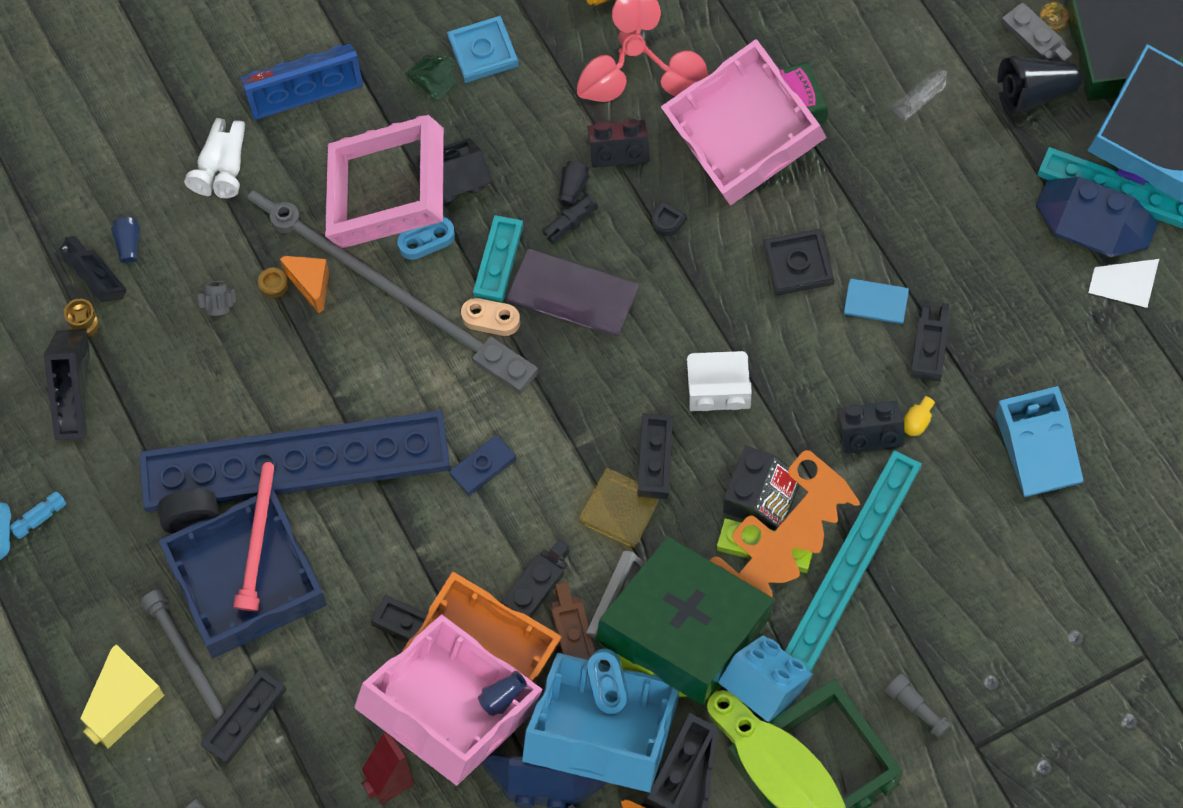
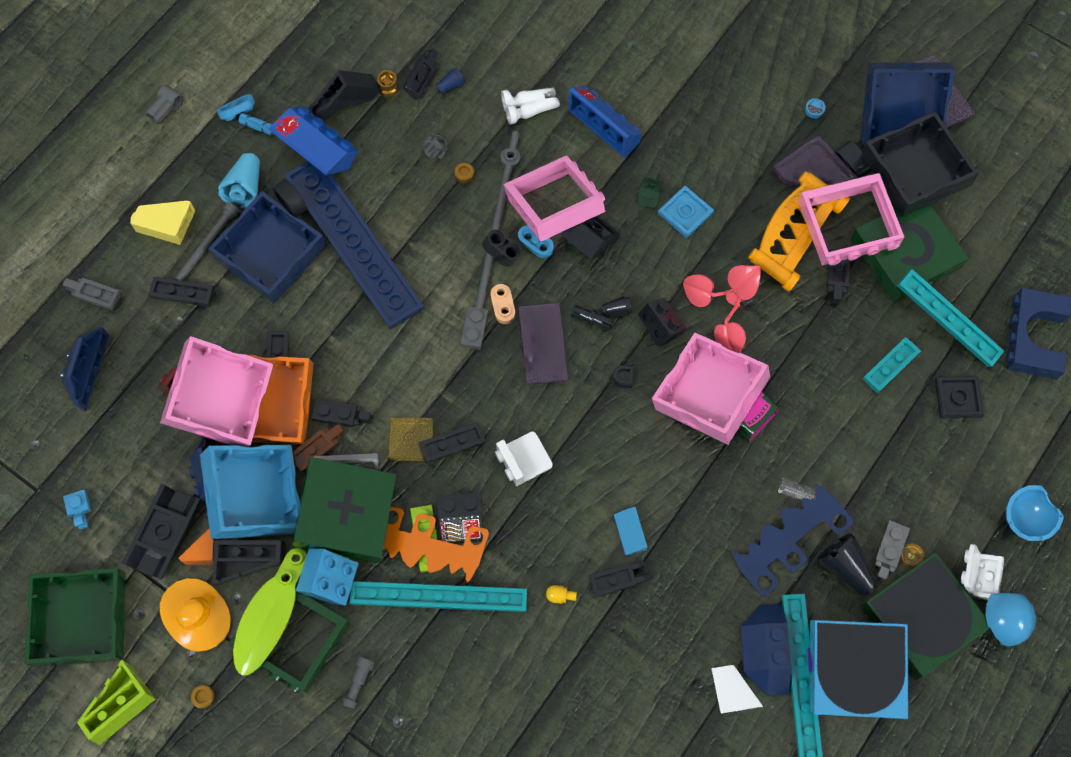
camera: 60 degrees right, 5 degrees up
coral piece [233,462,274,612] -> none
orange slope [280,256,330,313] -> none
dark blue plate [449,435,516,496] -> none
teal plate [473,215,524,303] -> none
dark blue cone [478,671,527,716] -> none
dark azure plate [587,649,628,714] -> none
black tile [763,228,834,296] -> none
black bracket [837,401,905,454] -> none
dark azure slope [995,386,1083,498] -> none
none -> medium azure cone [218,153,260,209]
none -> blue slope [269,106,358,175]
none -> black beam [482,229,521,267]
none -> dark blue piece [732,484,853,596]

